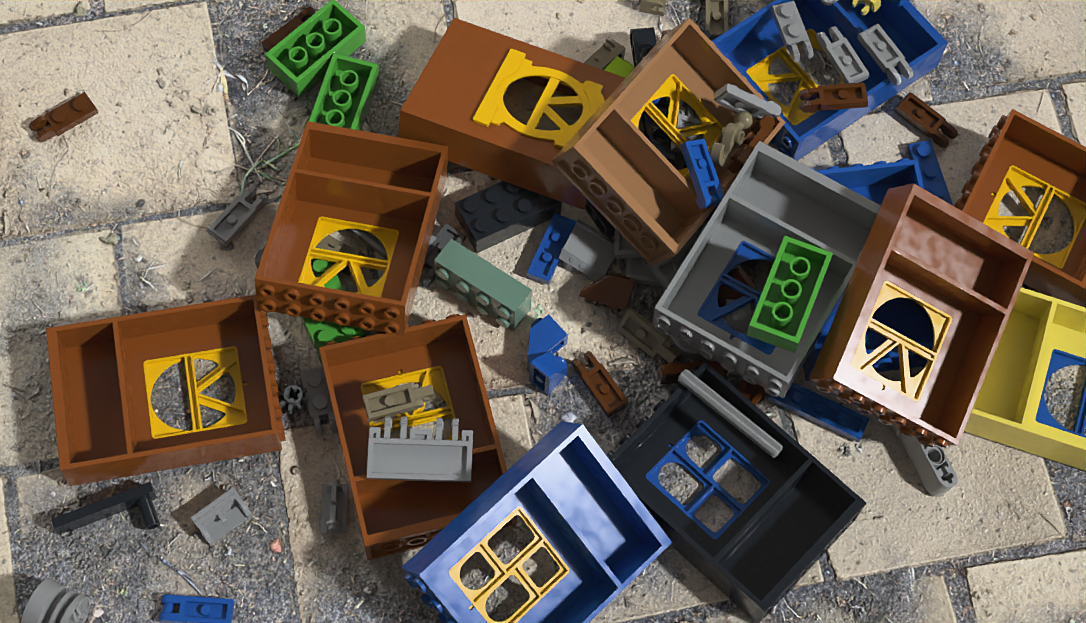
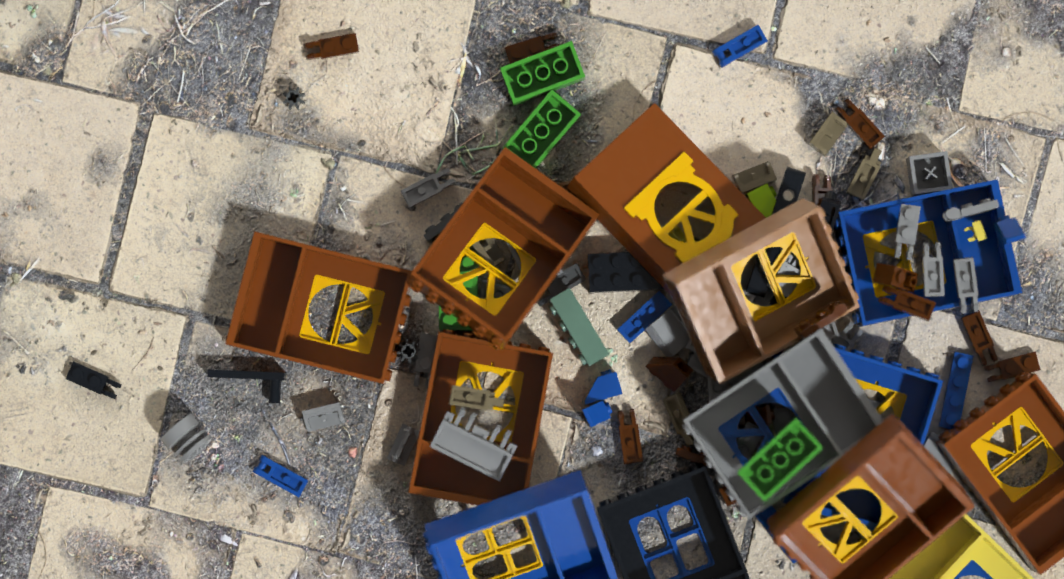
camera: 30 degrees right, 20 degrees up
light grey axle [678,369,783,458] -> none
blue plate [680,139,724,209] -> none
dark tan piece [711,111,753,167] -> none
light grey hinge [713,83,782,121] -> none
none -> dark grey gear [283,87,306,110]
none -> reddish brown slope [873,263,918,292]
none -> reddish brown hinge [984,351,1041,382]

